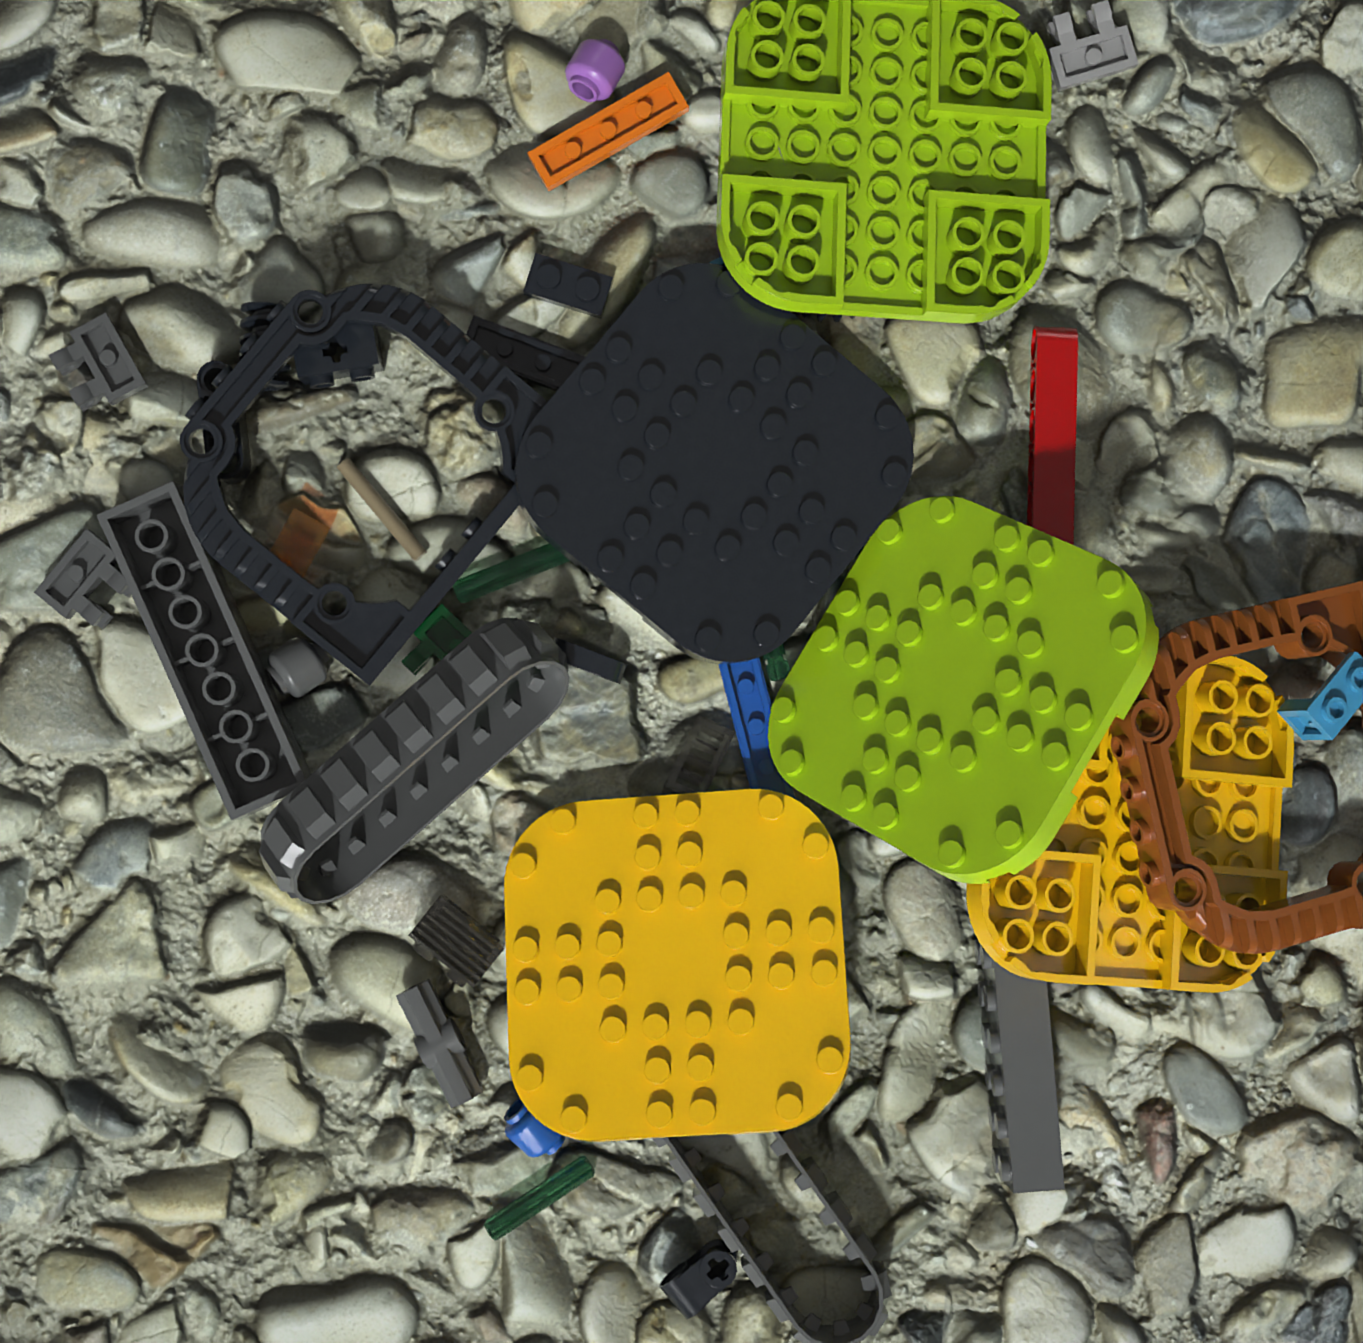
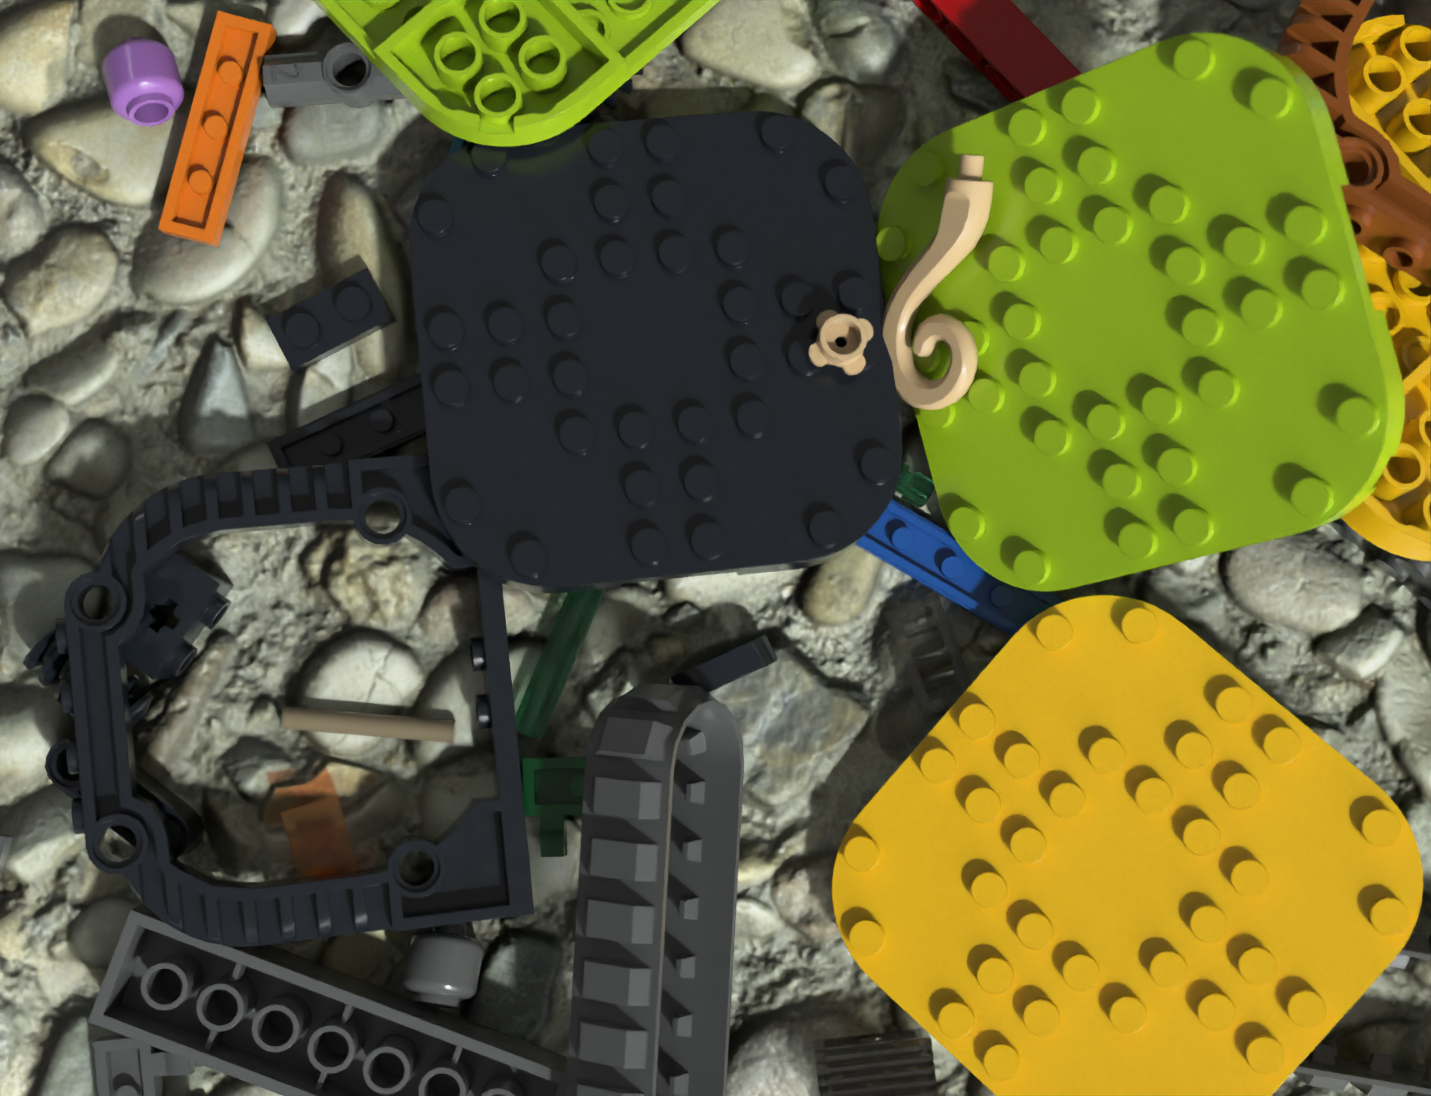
camera: 45 degrees left, 0 degrees up
none -> dark grey piece [262,42,406,109]
none -> tan plate [808,310,874,375]
none -> tan plant [882,154,994,410]

